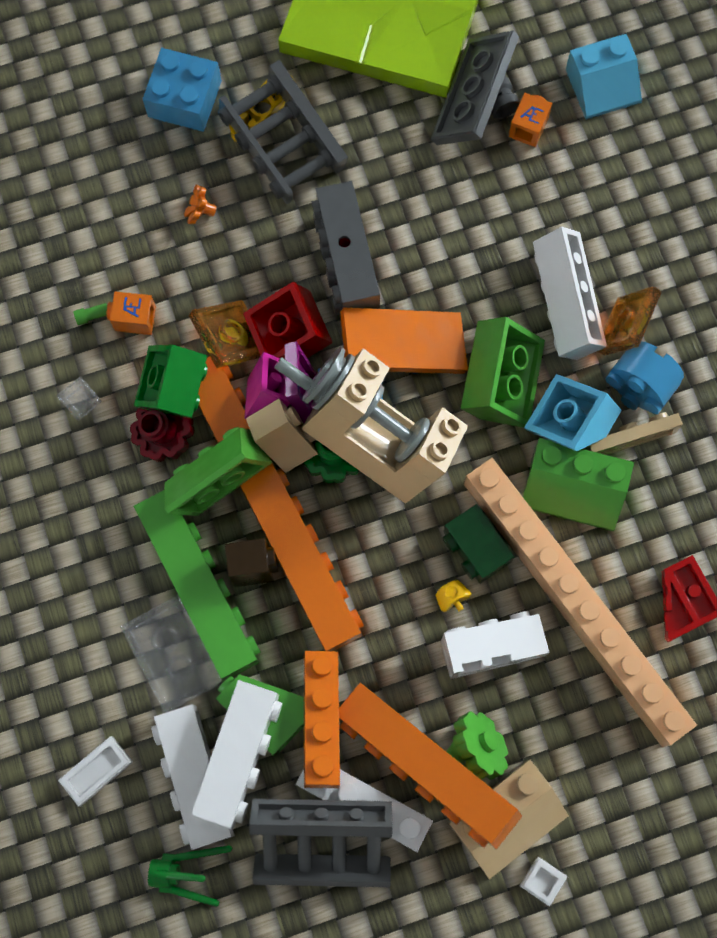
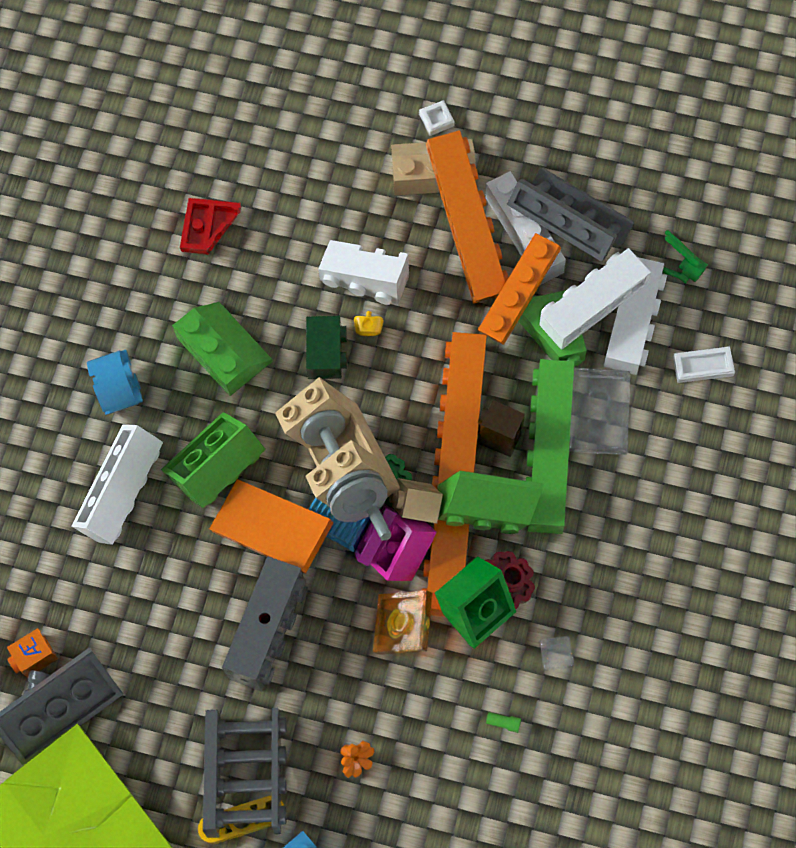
camera: 145 degrees left, 5 degrees down
orange brick [106,291,156,335] -> none
red slope [243,282,333,359] -> none
bright green plant [447,711,508,780] -> none
light nougat brick [464,458,697,747] -> none
medium azure slope [524,374,622,452] -> none
tan plate [584,412,683,455] -> none
clear orange tile [597,286,662,356] -> none

